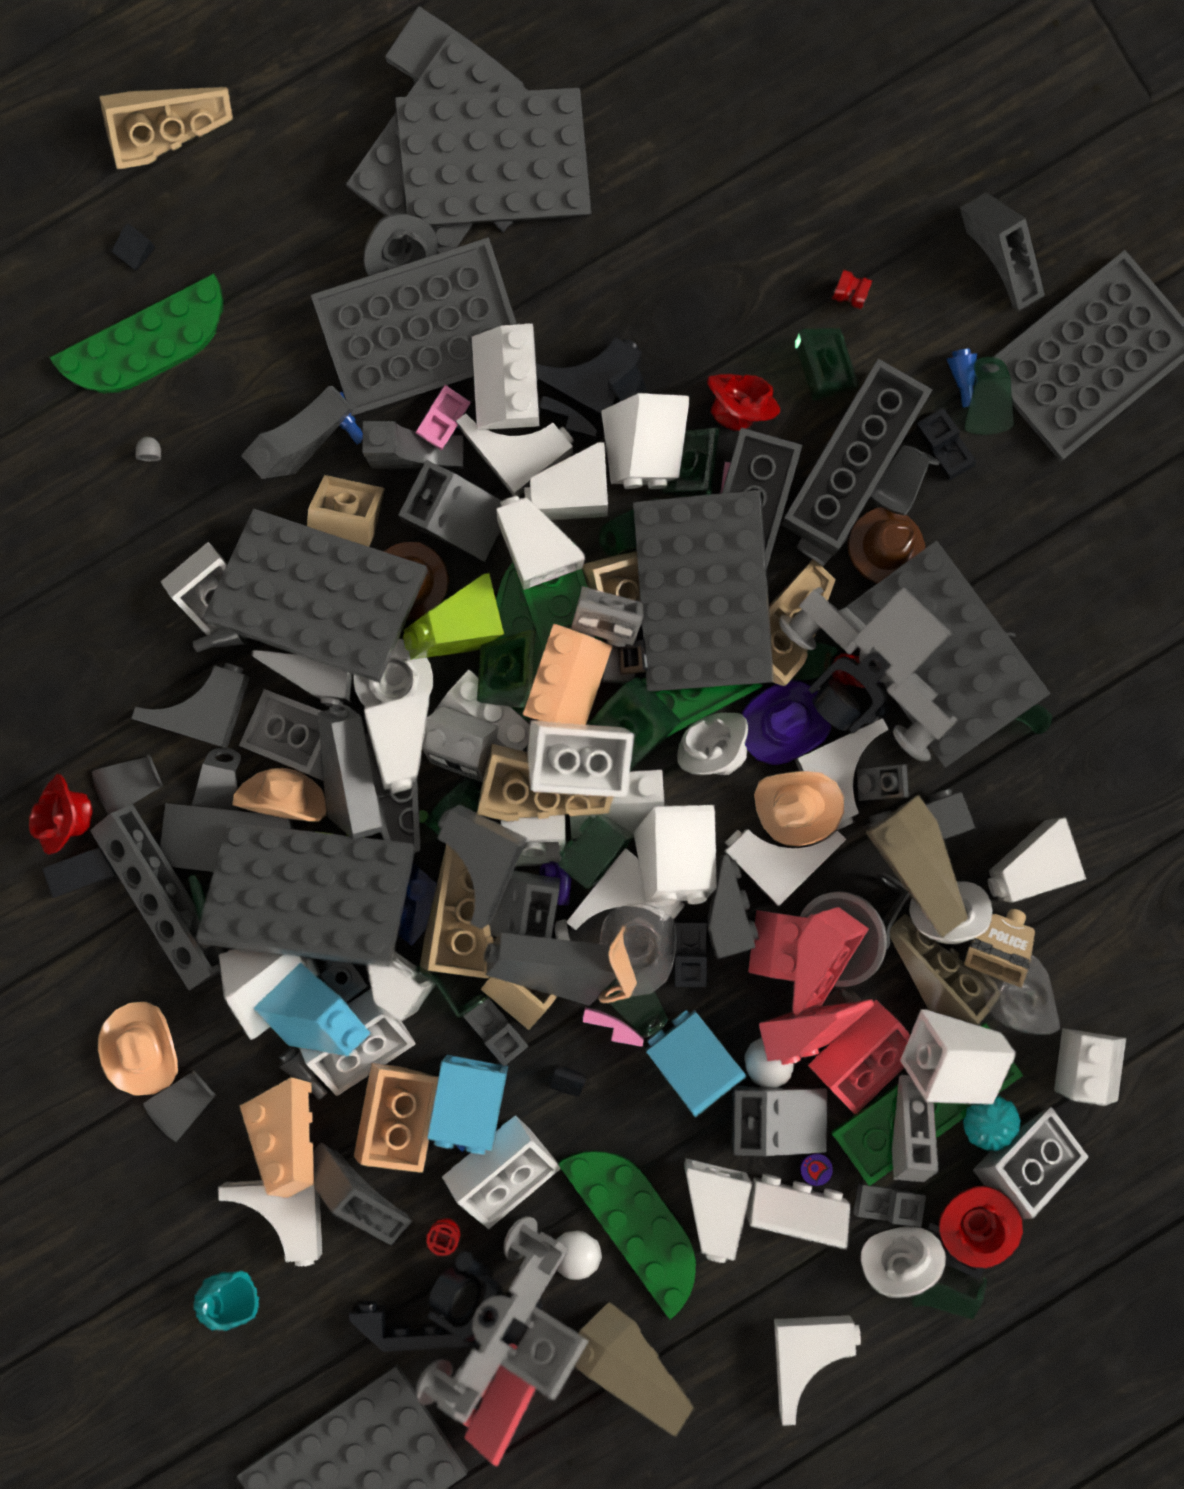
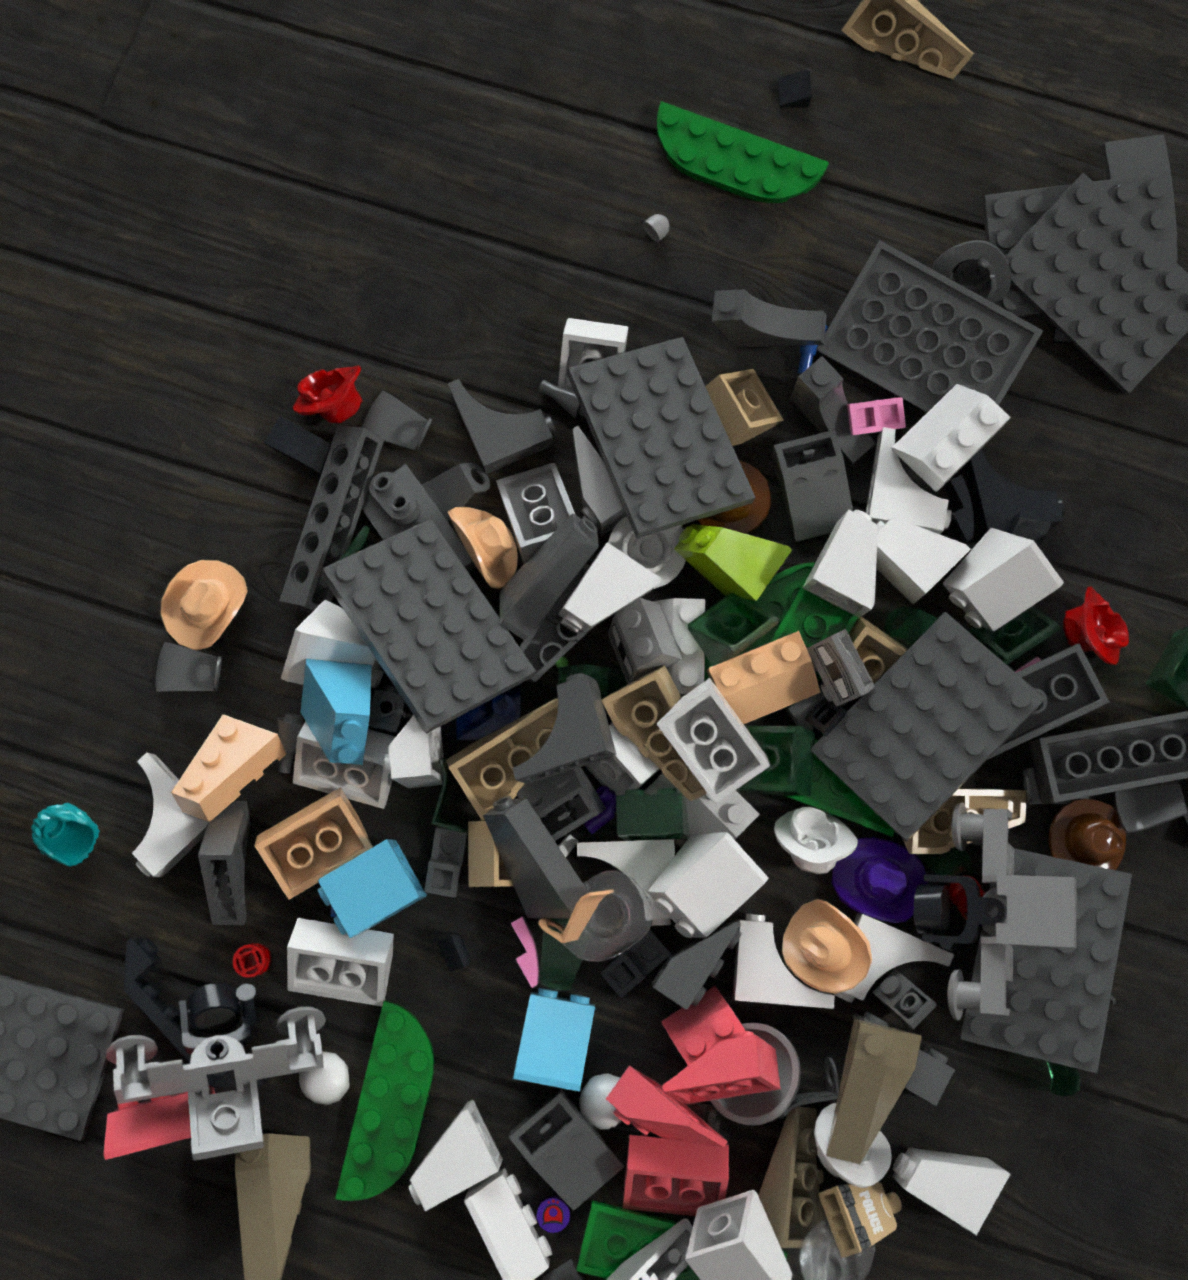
camera: 50 degrees right, 5 degrees down
none -> dark grey plate [369,472,420,525]

